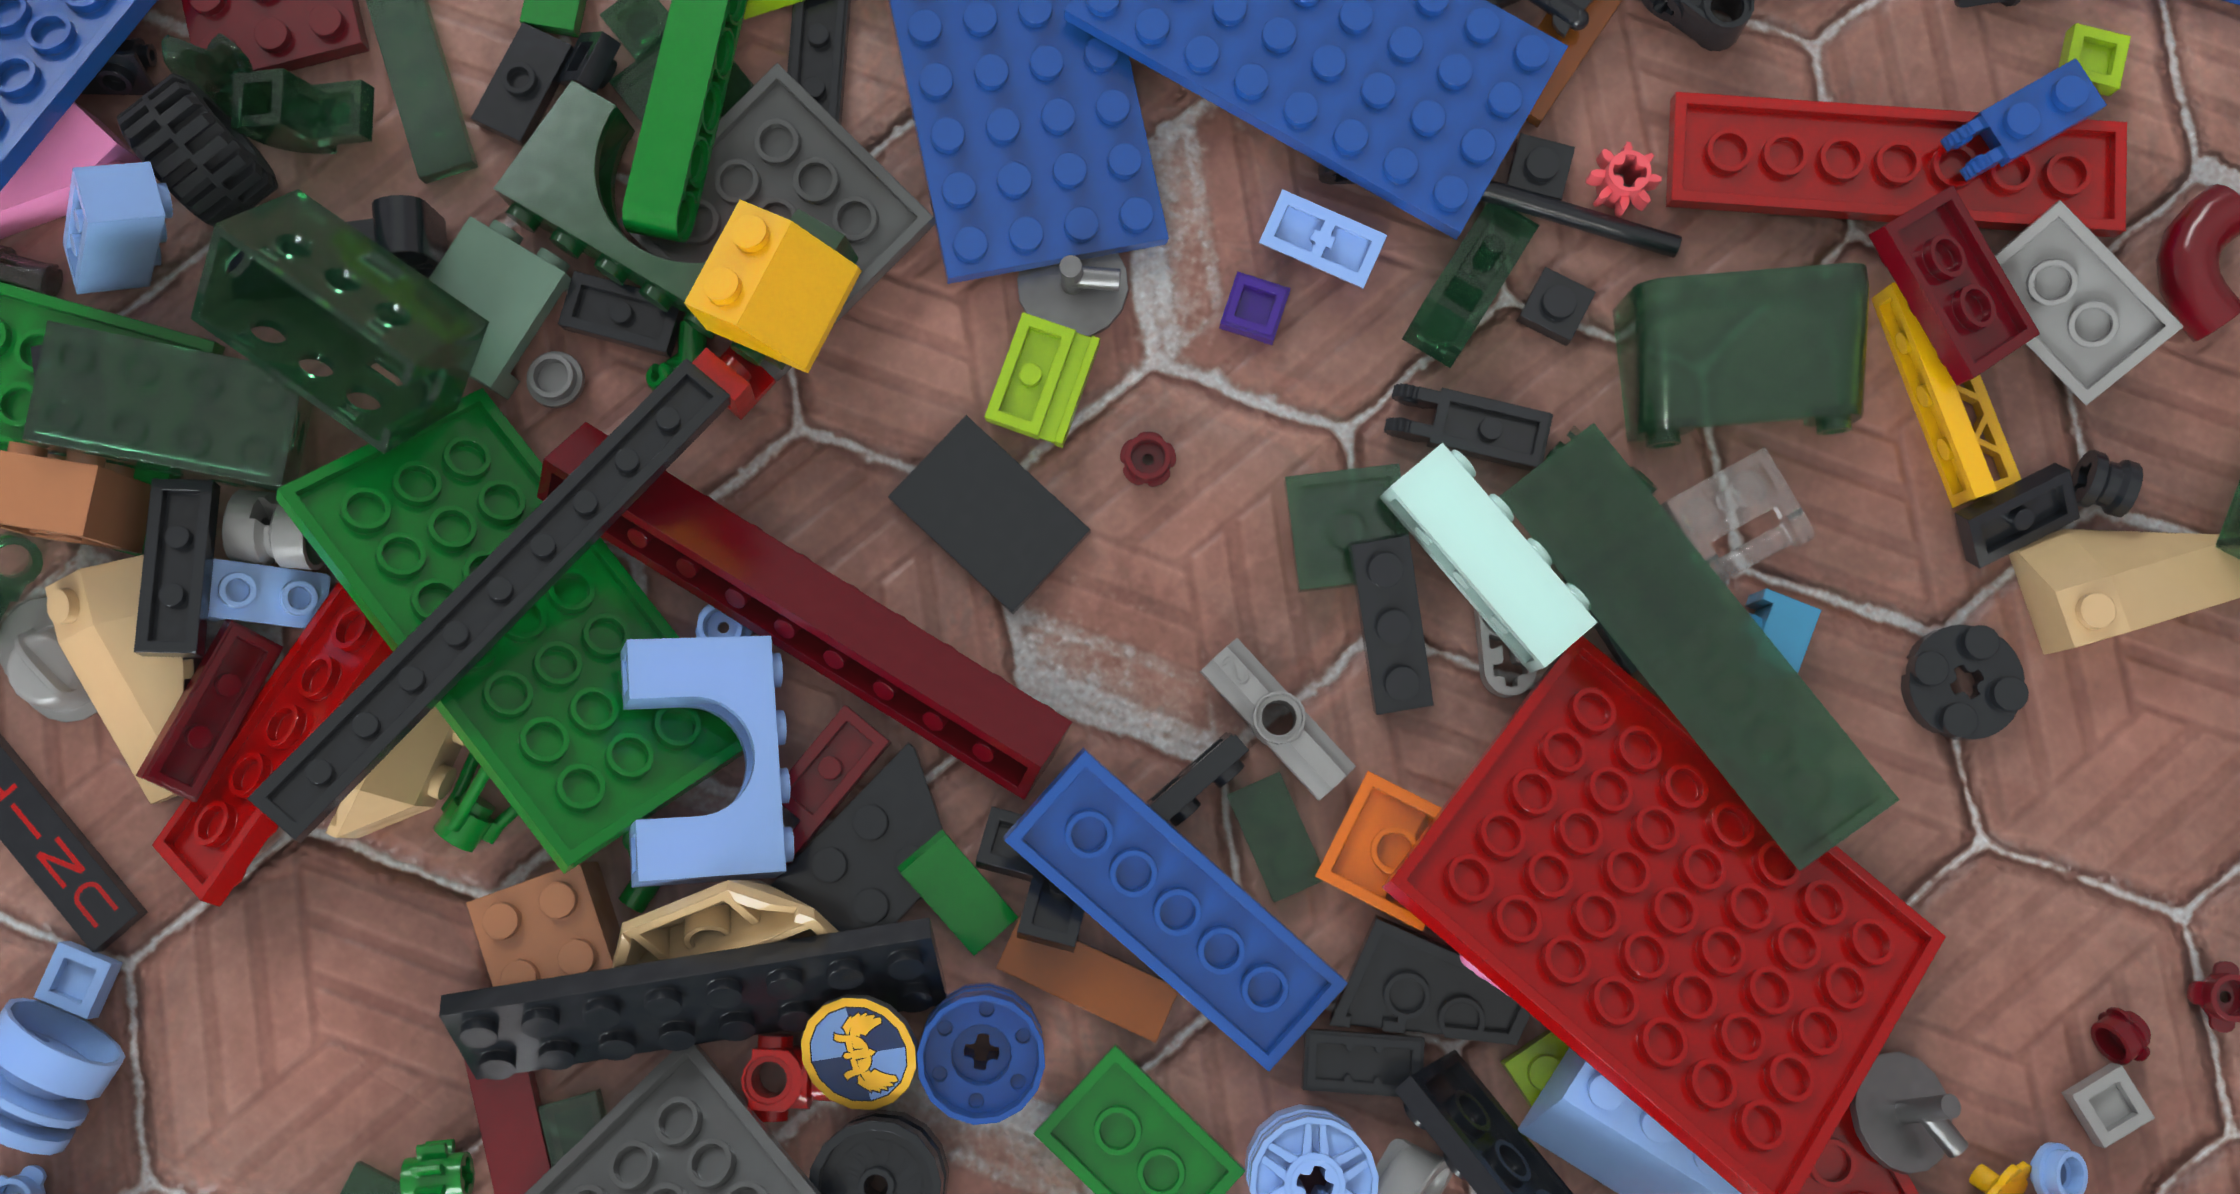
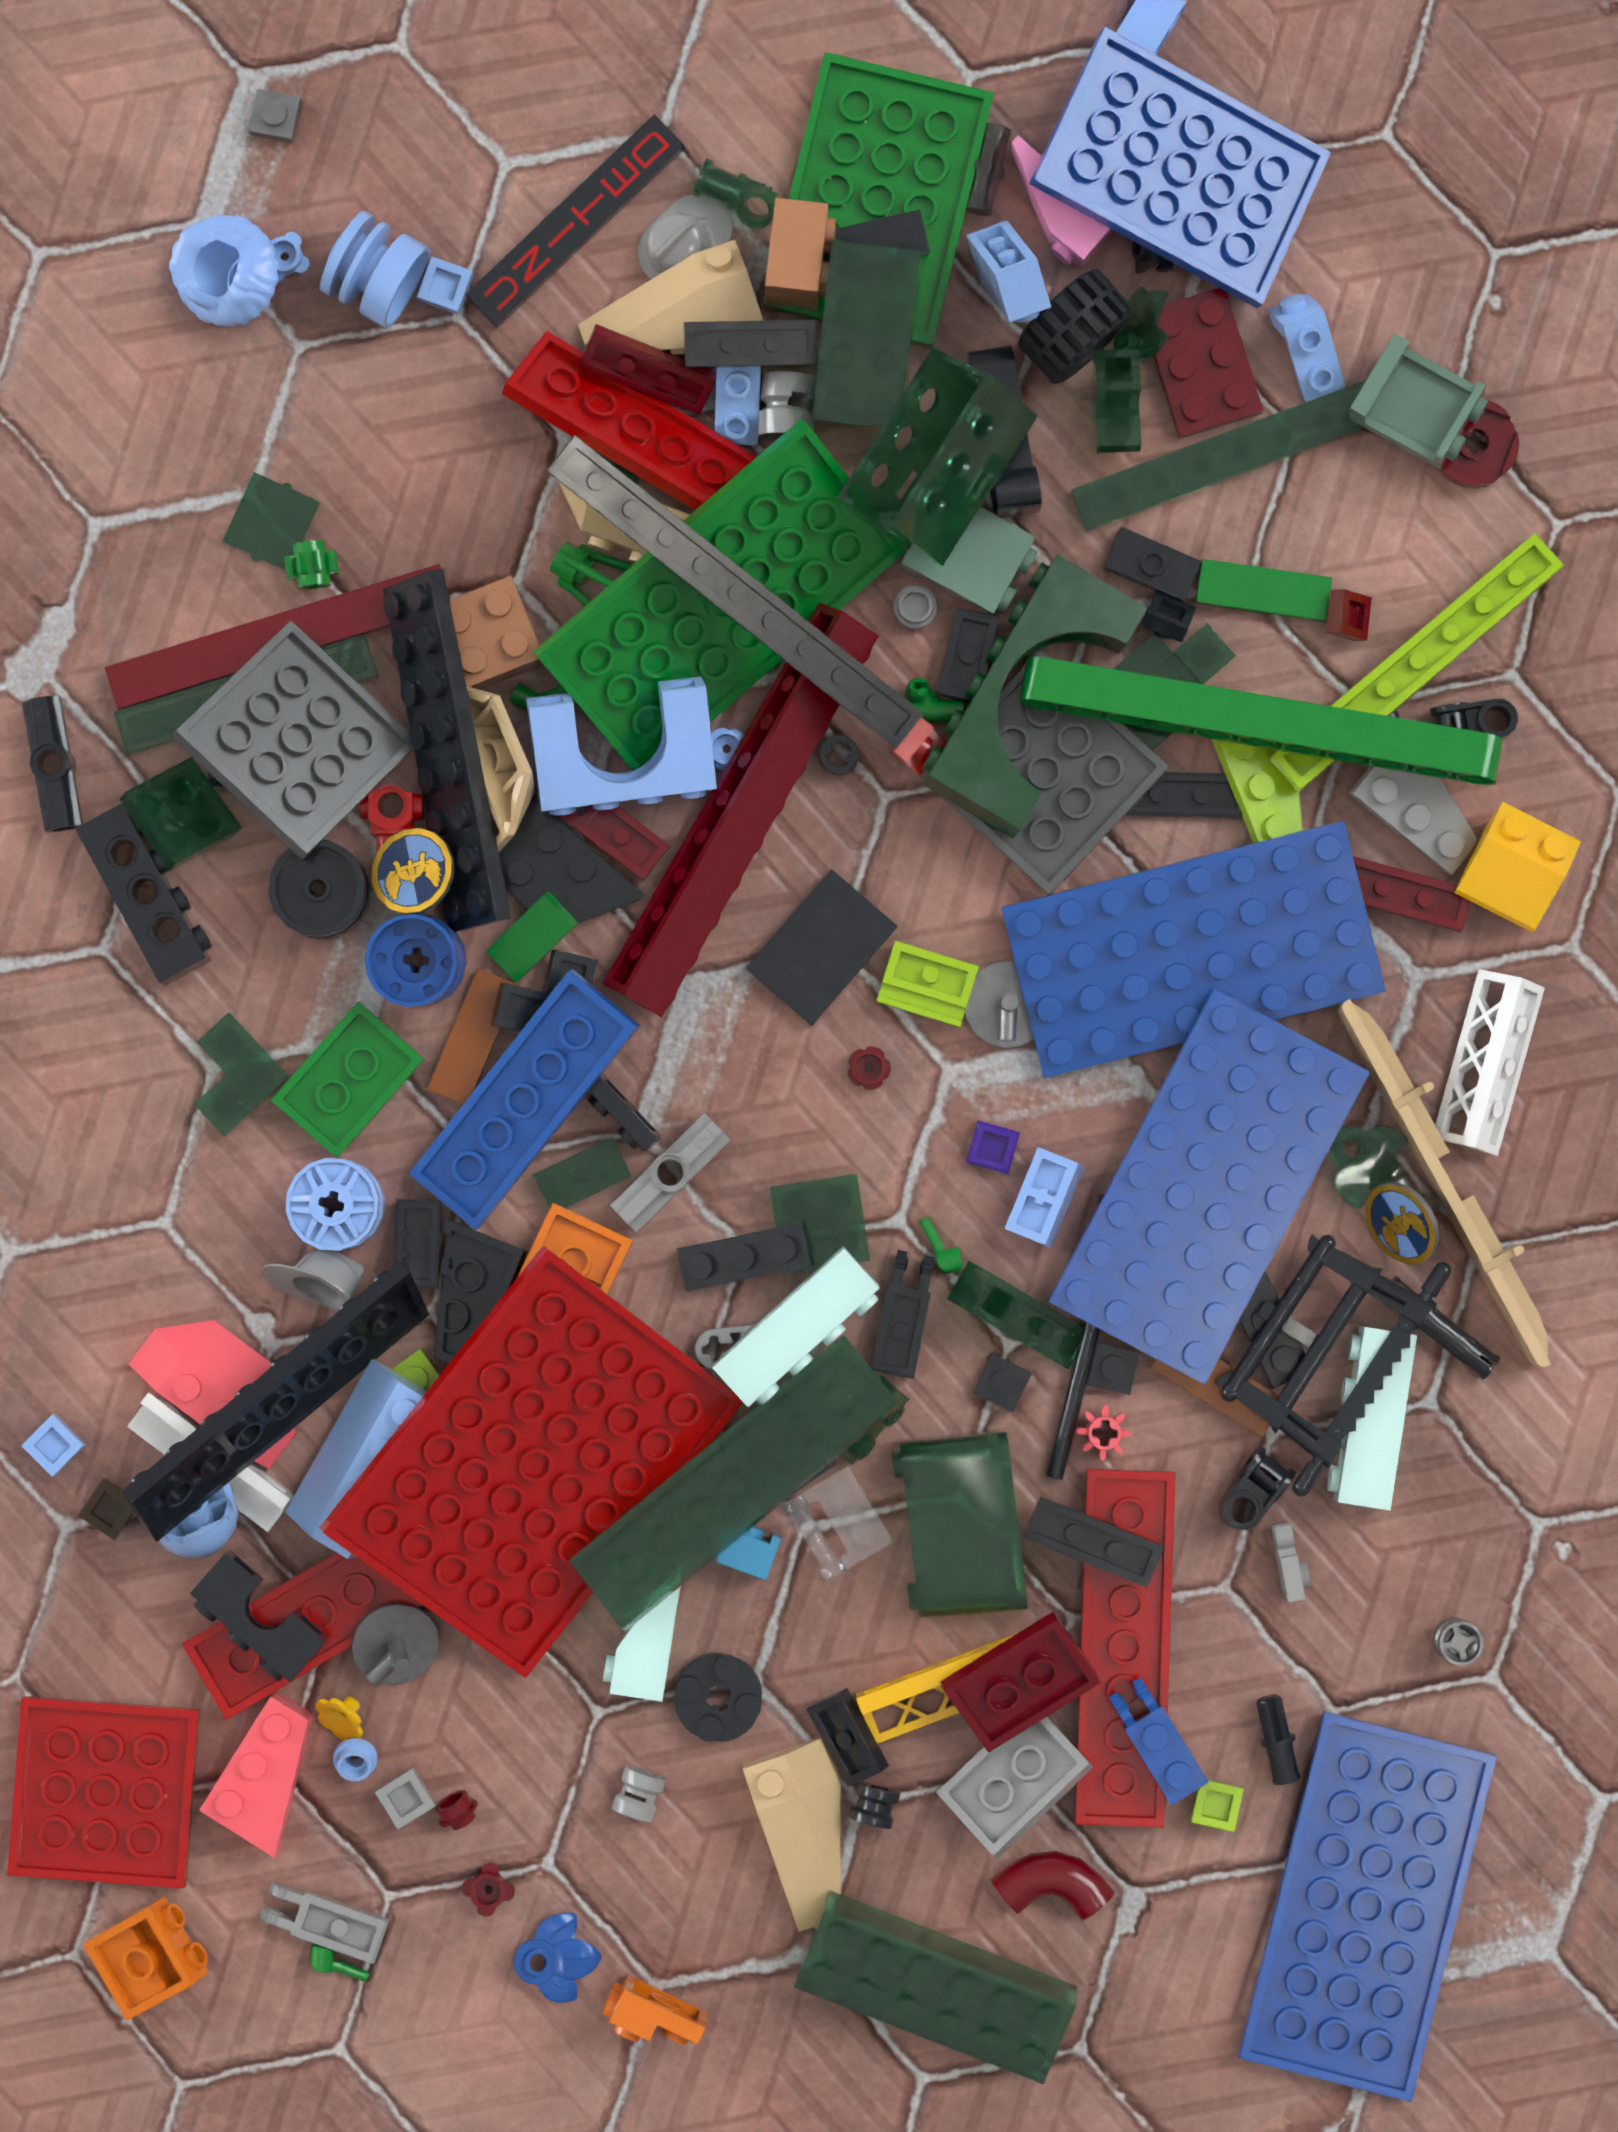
camera: 80 degrees right, 5 degrees up
yellow slope [684,200,862,373] -> none
none -> light aqua slope [603,1565,684,1702]
none -> light grey wheel [611,1765,667,1822]
none -> black bush [819,734,859,776]
none -> green hand [919,1216,963,1274]
none -> black plate [1023,1496,1164,1588]

